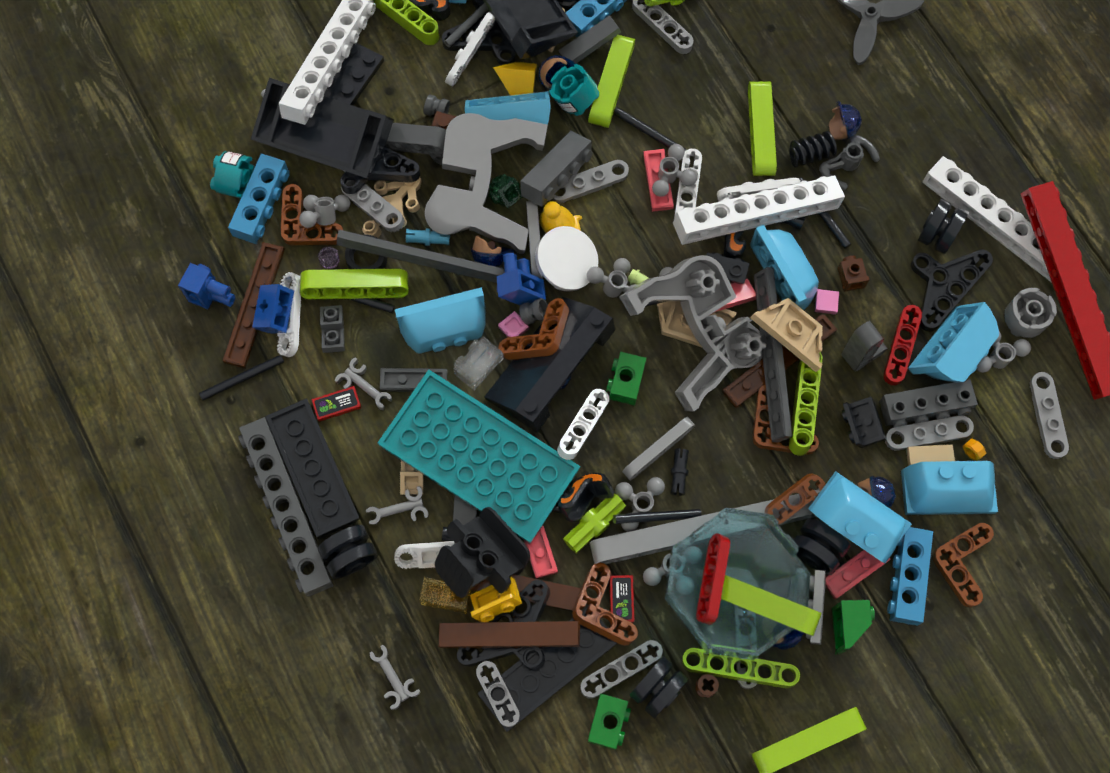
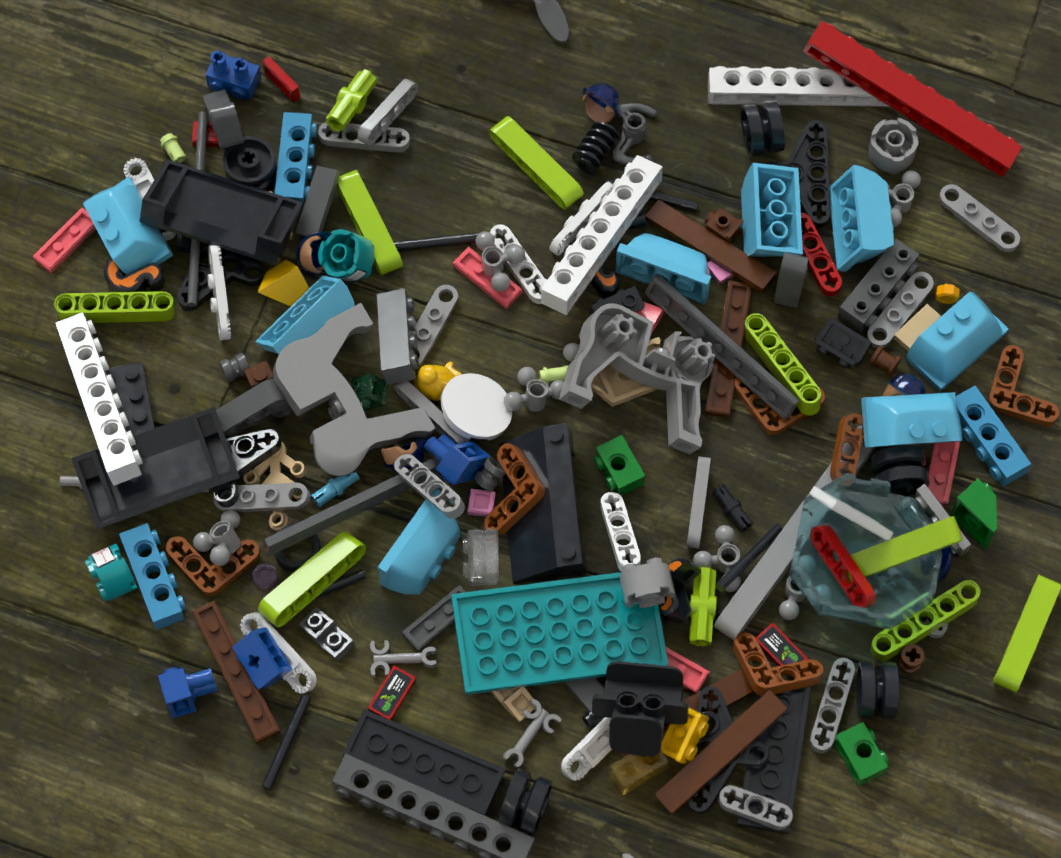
camera: 40 degrees left, 5 degrees down
tan wing [750,298,822,372] -> none
none -> light grey beam [358,79,418,145]
none -> light grey beam [394,454,465,519]
none -> light grey brick [619,558,675,608]
none -> reddish brown tile [645,200,777,293]
none -> medium azure windscreen [741,163,803,257]
none -> white tile [810,486,893,540]
none -> reddish brown bush [869,345,902,376]

